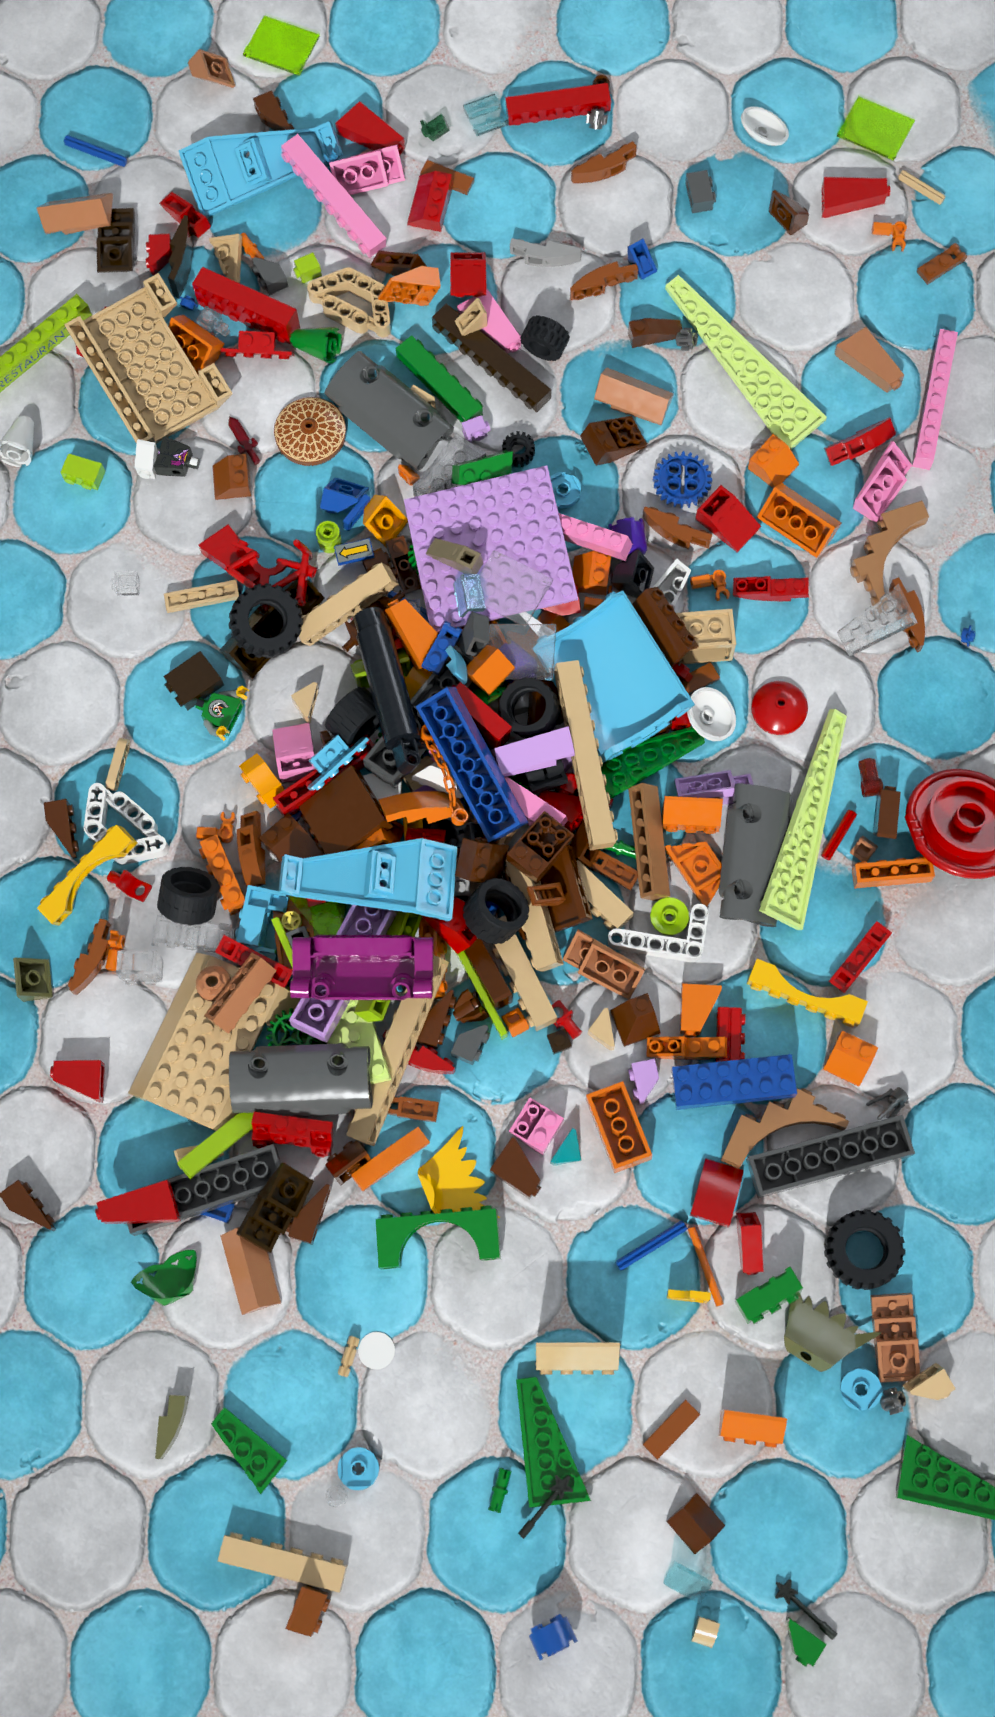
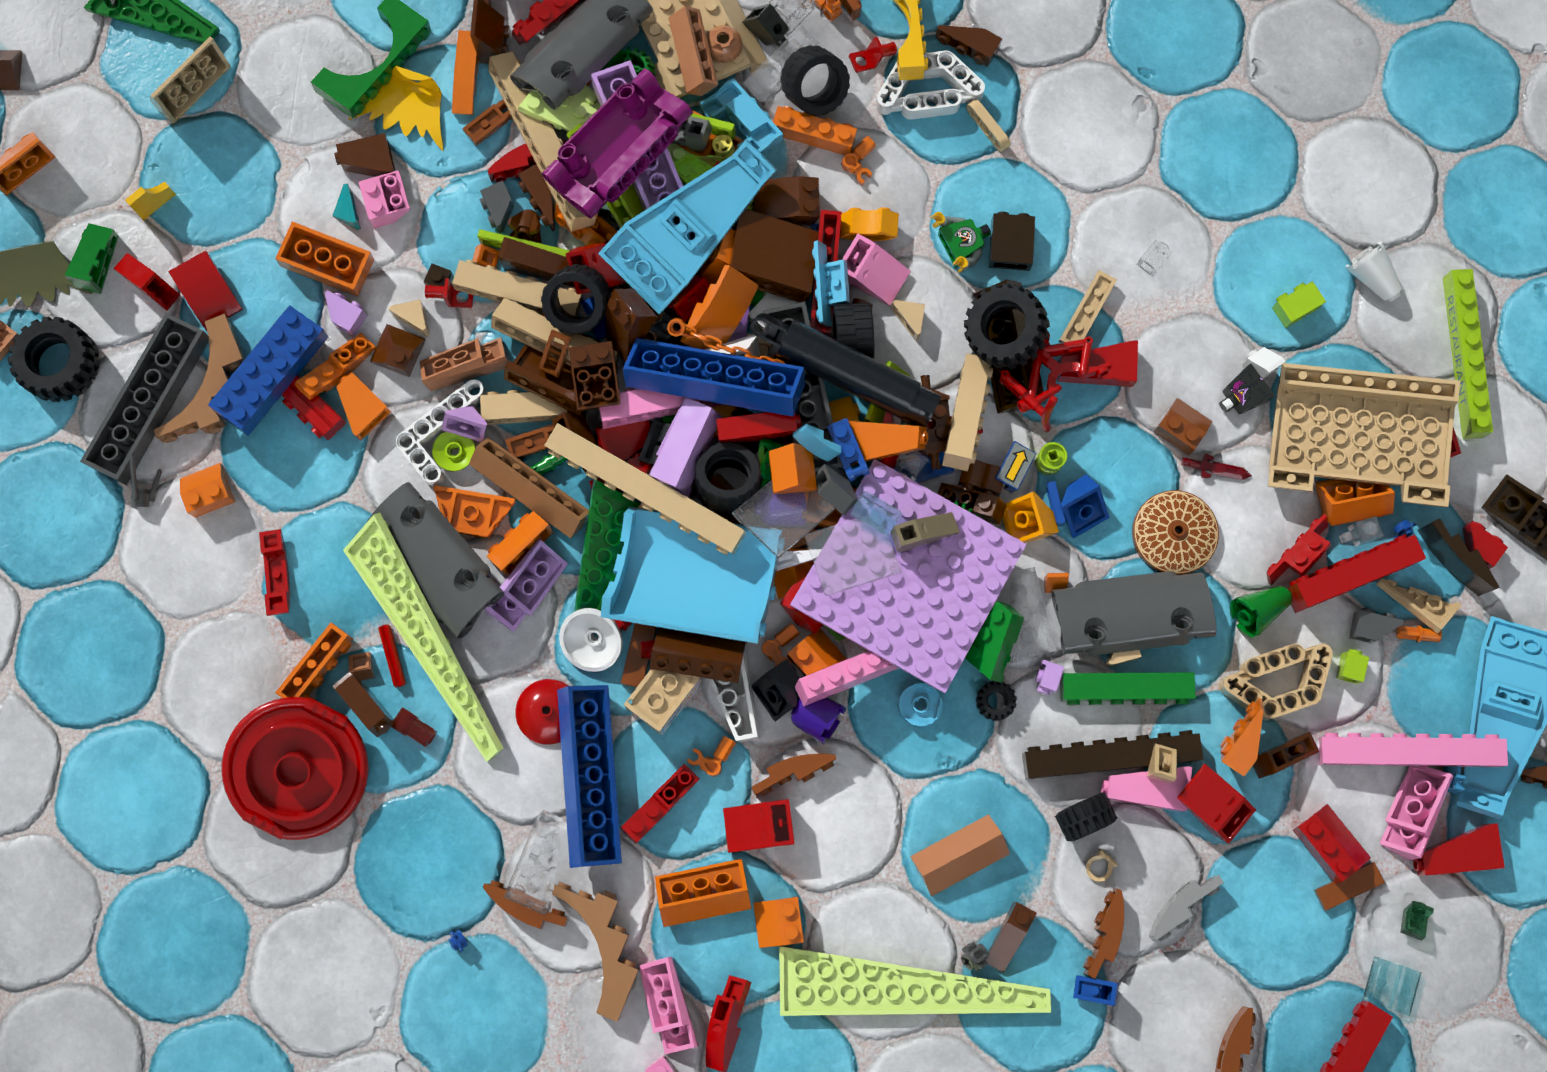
camera: 125 degrees right, 5 degrees up
red slope [159,192,211,238] -> none
red slope [215,935,293,988] -> none
dark orange slope [236,811,265,887] -> none
reddish brown slope [580,416,647,466] -> none
blue axle [616,1221,687,1270] -> none
dark orange tile [642,1400,701,1460] -> none
blue gear [653,451,712,509] -> none
orange bar [688,1227,724,1307] -> none
yellow arch [747,959,868,1027] -> none
none -> lavender slope [441,405,487,442]
none -> blue brick [557,685,622,868]
none -> pearl dark grey torso [742,4,790,51]
none -> tan piece [1086,849,1118,882]

